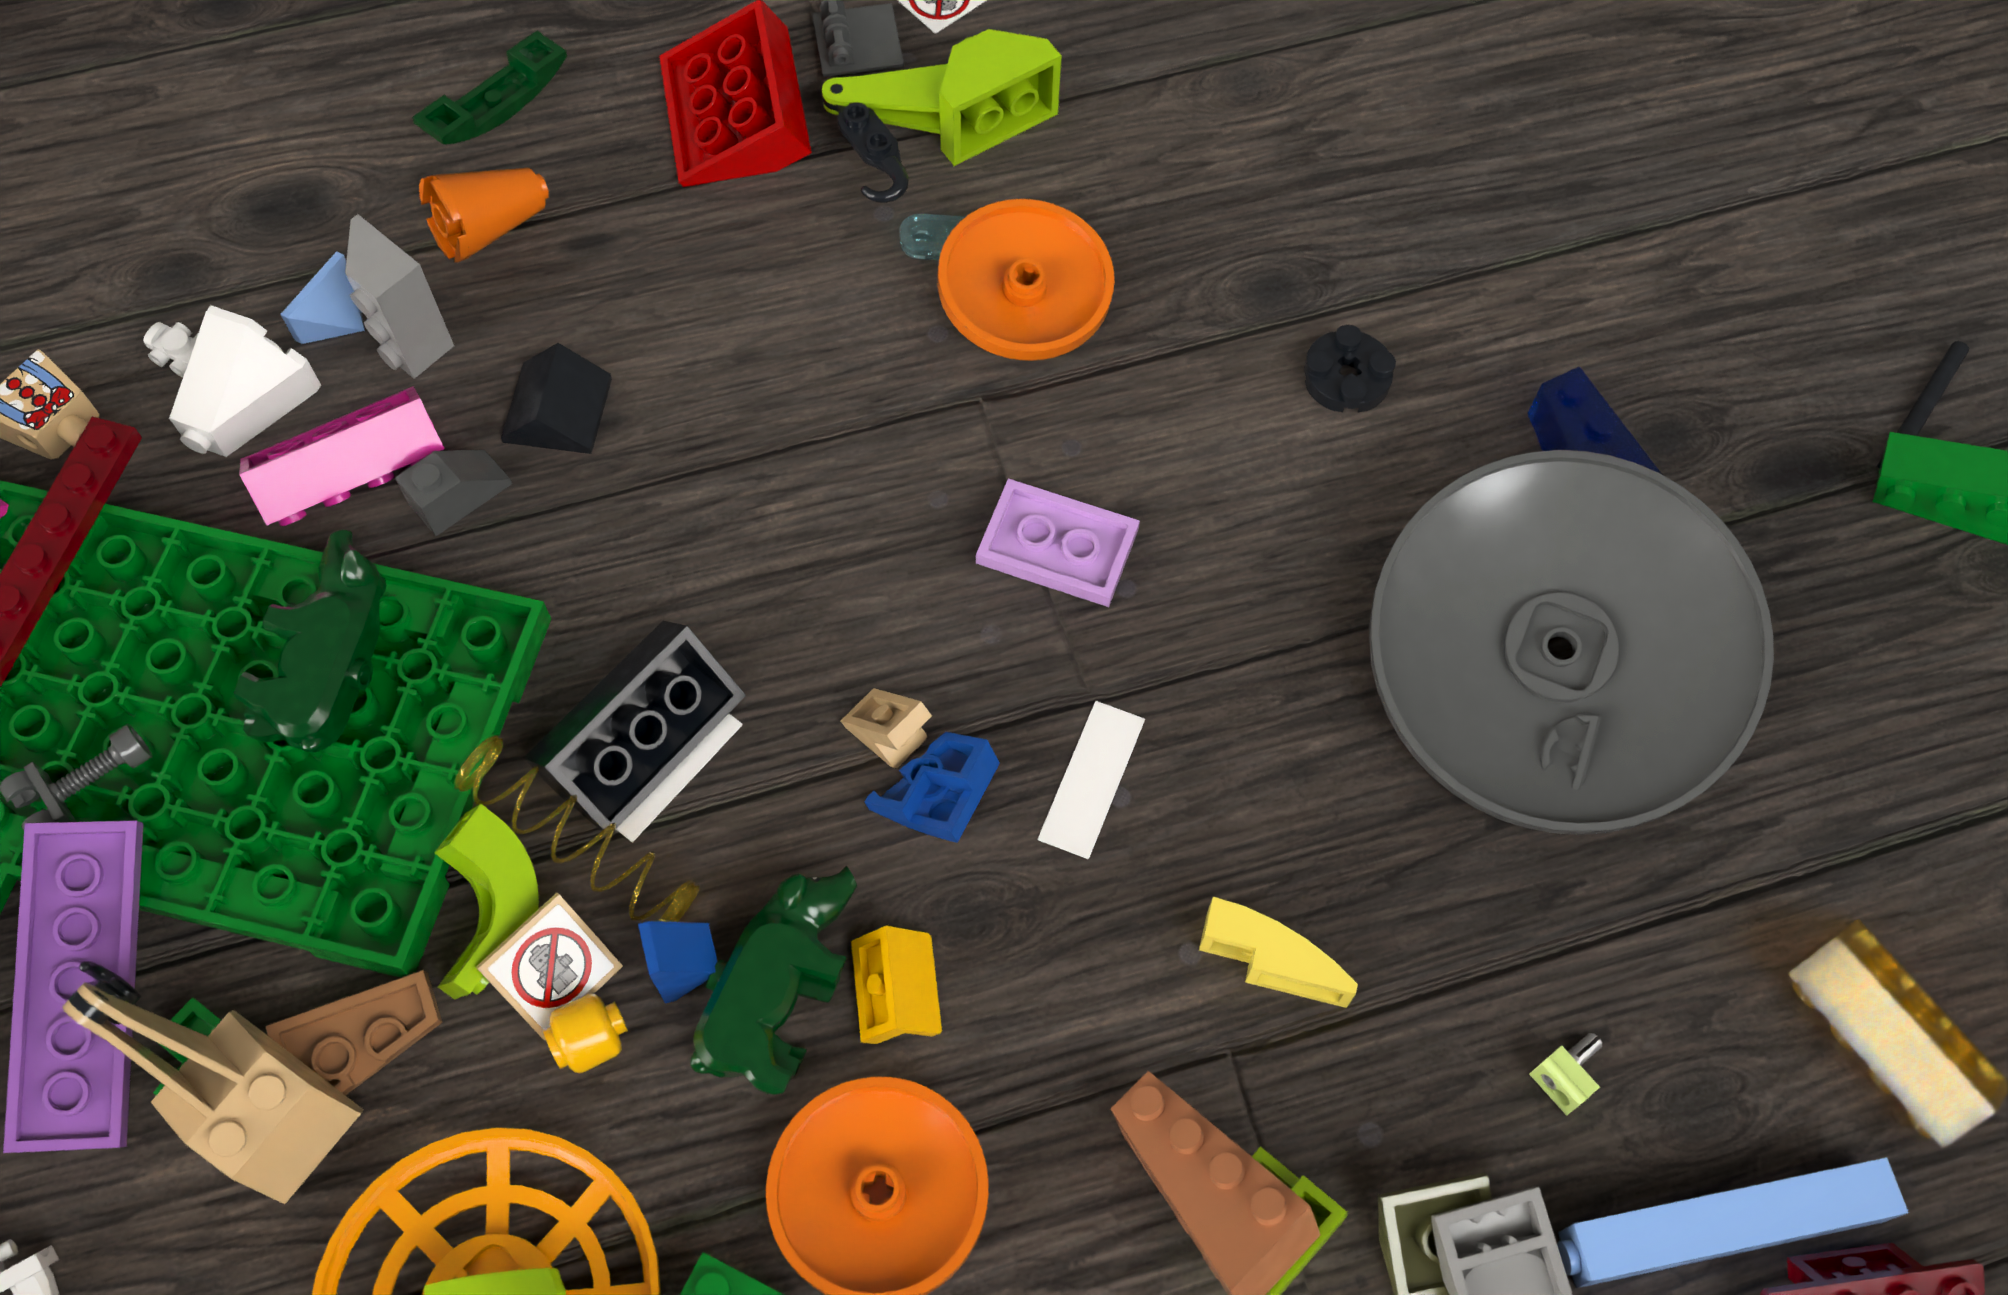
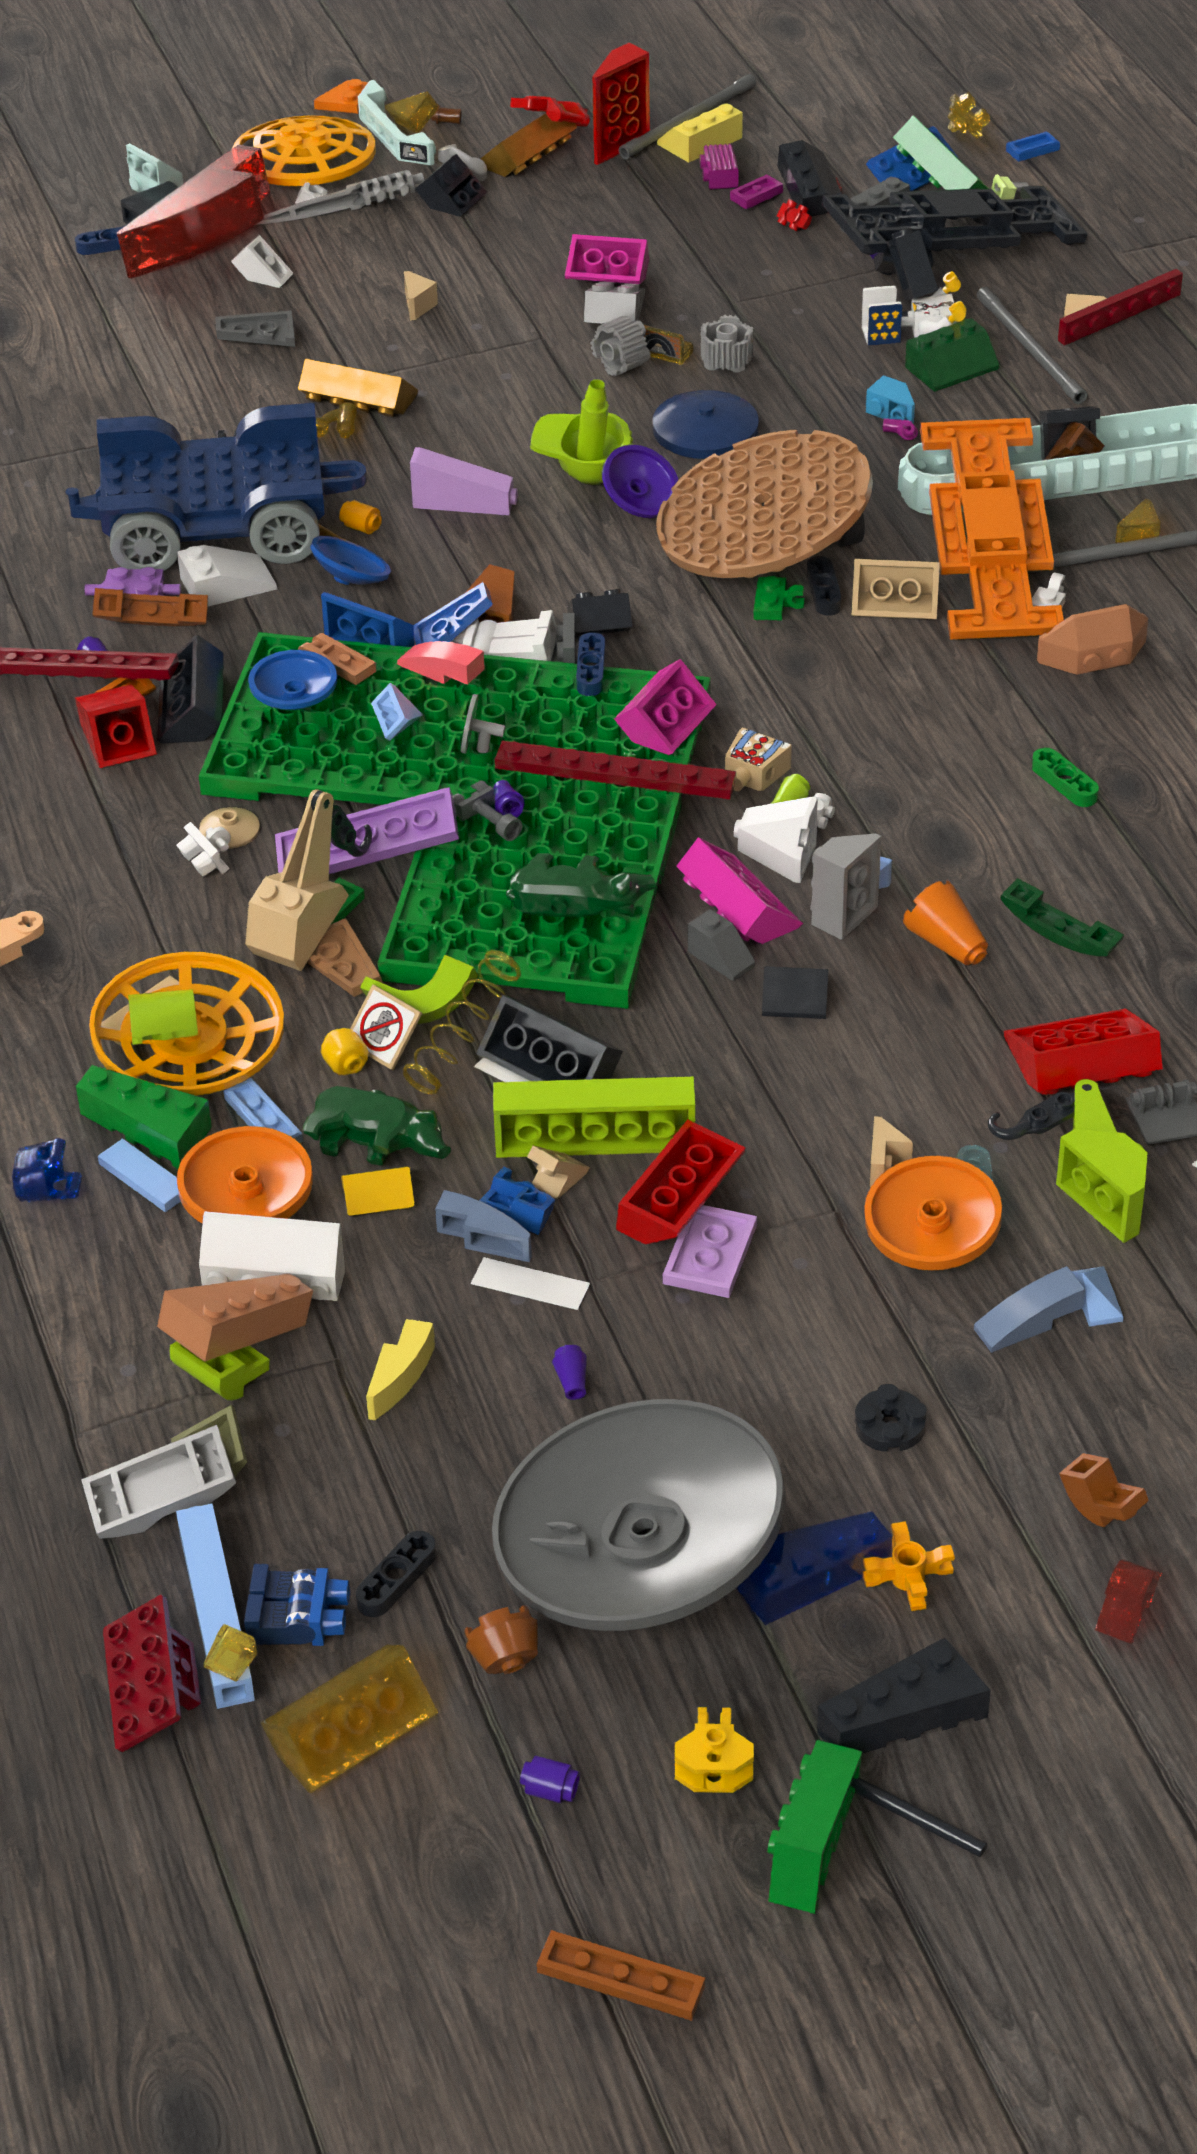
camera: 90 degrees right, 20 degrees down
blue slope [638,921,717,1004] -> none
yellowish green piece [1529,1033,1602,1116] -> none
none -> white slope [199,1211,345,1301]
none -> clear yellow slope [204,1624,257,1682]
none -> light blue tile [223,1078,303,1143]
none -> hips [244,1564,350,1646]
none -> black beam [356,1531,436,1617]
none -> sand blue slope [435,1190,532,1262]
none -> dark orange cone [464,1605,538,1674]
none -> dark purple cone [493,780,525,818]
none -> lime brick [493,1076,695,1158]
none -> dark purple brick [520,1755,580,1804]
none -> dark purple cone [552,1345,587,1400]
none -> red slope [616,1119,746,1244]
none -> yellow hinge [675,1707,754,1793]
none -> lime cone [770,774,810,804]
none -> black wedge [817,1637,991,1754]
none -> light orange pin [863,1521,955,1611]
none -> tan slope [870,1116,913,1187]
none -> sand blue slope [974,1266,1085,1352]
none -> green beam [1032,748,1099,807]
none -> dark orange brick [1059,1453,1149,1527]
none -> light blue slope [1071,1267,1123,1327]
none -> clear red brick [1095,1559,1161,1644]

